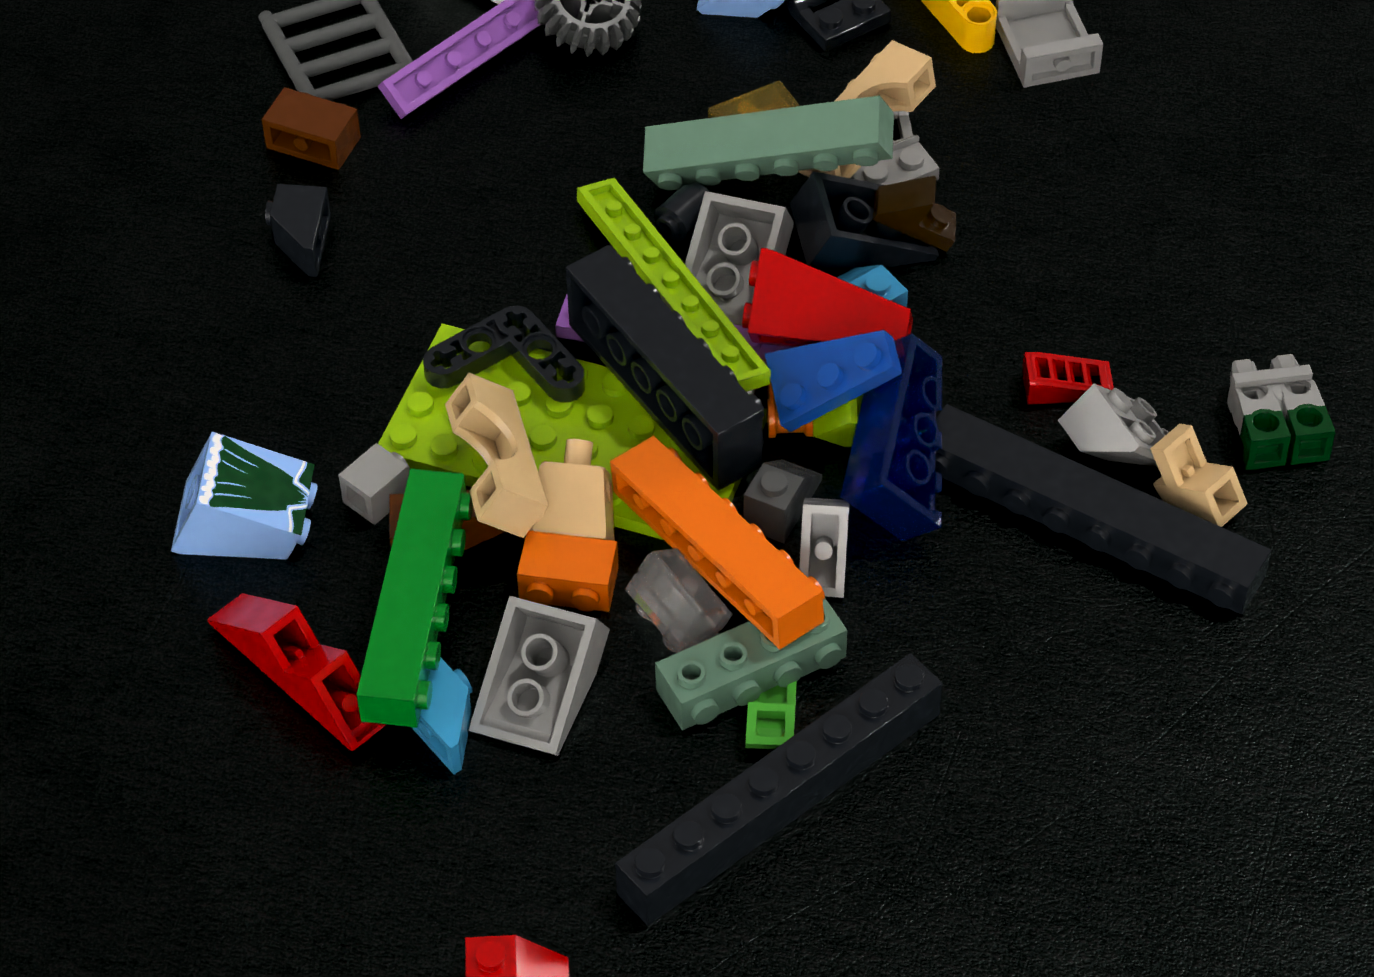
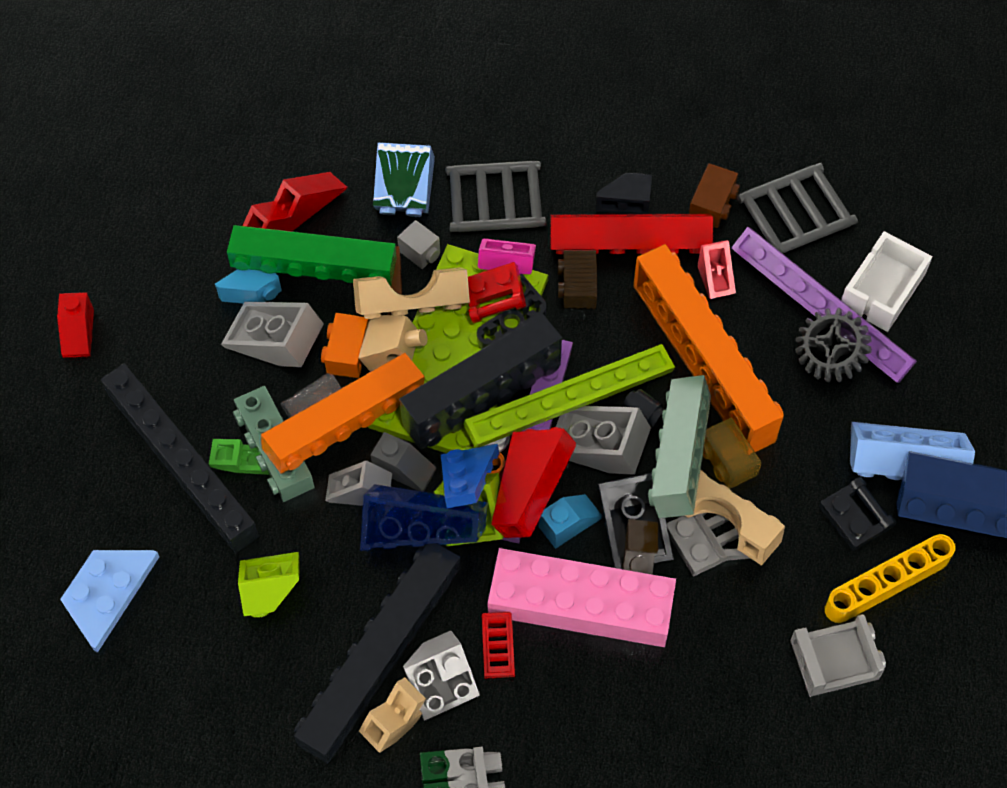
camera: 90 degrees right, 10 degrees up
none -> light blue wing [60,550,159,652]
none -> lime slope [238,552,299,617]
none -> dark grey bar [445,161,547,232]
none -> red plate [468,262,526,324]
none -> dark pink slope [478,239,536,275]
none -> bright pink brick [488,548,676,647]
none -> red brick [550,214,713,254]
none -> dark brown brick [558,250,597,309]
none -> orange brick [633,244,783,456]
none -> coral slope [698,240,736,299]

